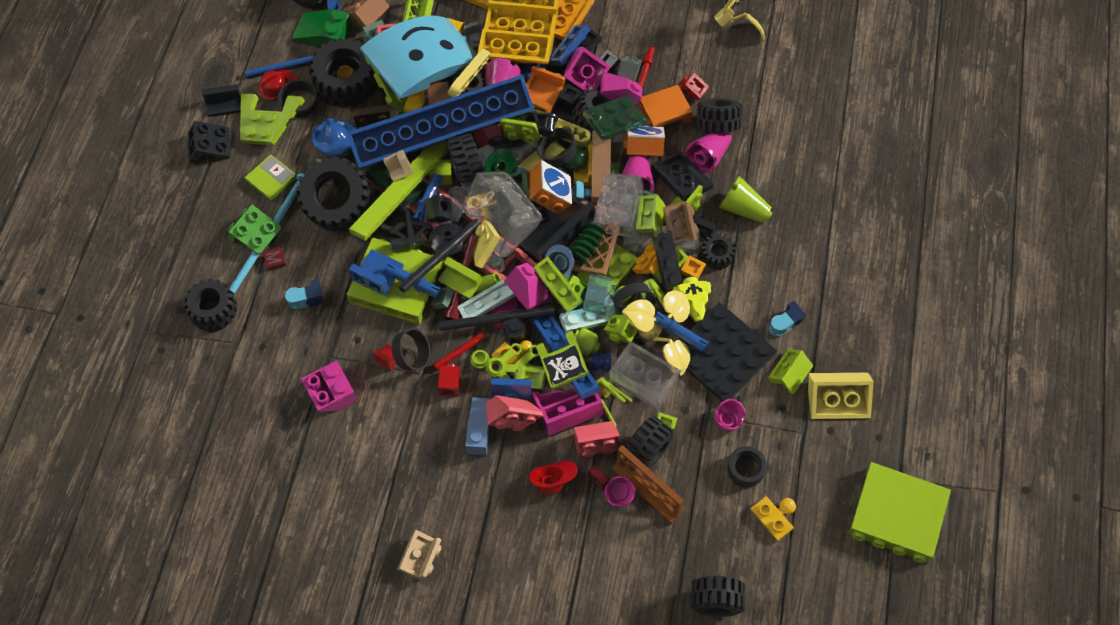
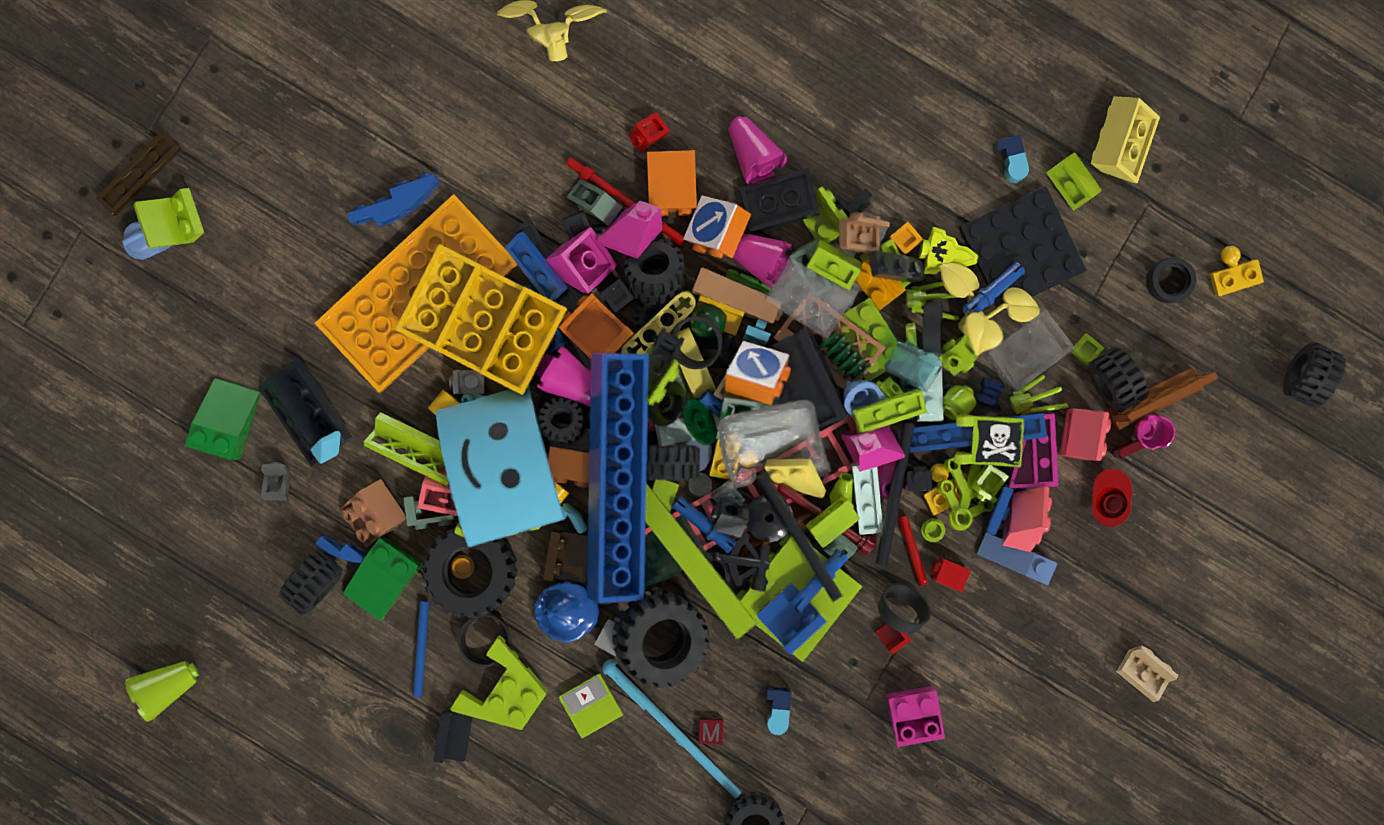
camera: 70 degrees left, 25 degrees up
black bracket [187,121,231,163] -> none
bright green bracket [227,205,281,254] -> none
red piece [258,70,297,100] -> none
tan panel [383,150,413,182] -> none
light yellow beam [447,48,491,97] -> none
clear green plate [583,95,648,141] -> none
black tyre [696,98,742,133] -> none
black tyre [701,233,736,270] -> none
dark pink hair [714,399,746,431] -> none
lime cone [719,176,773,223] -> none
lime panel [848,462,951,563] -> none

